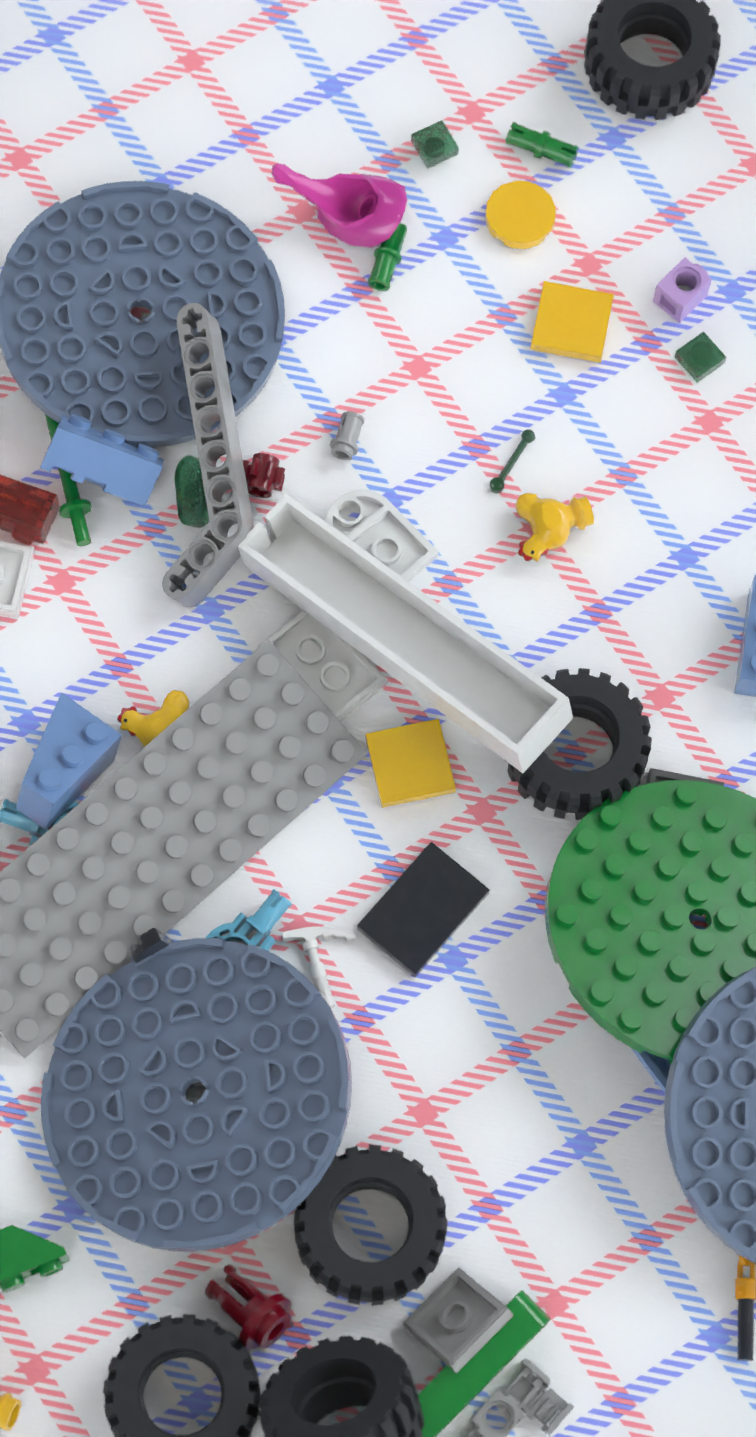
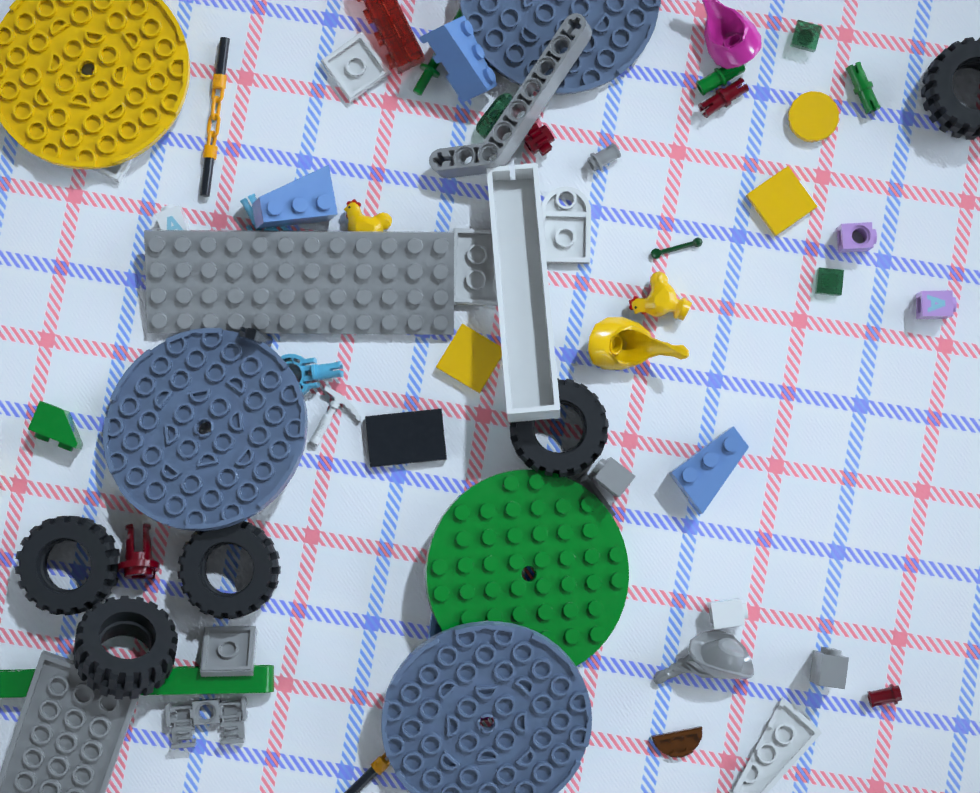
camera: 45 degrees right, 15 degrees up
none -> yellow hat [588,317,689,370]
none -> light grey brick [592,457,636,497]
none -> dark red pin [698,77,749,118]

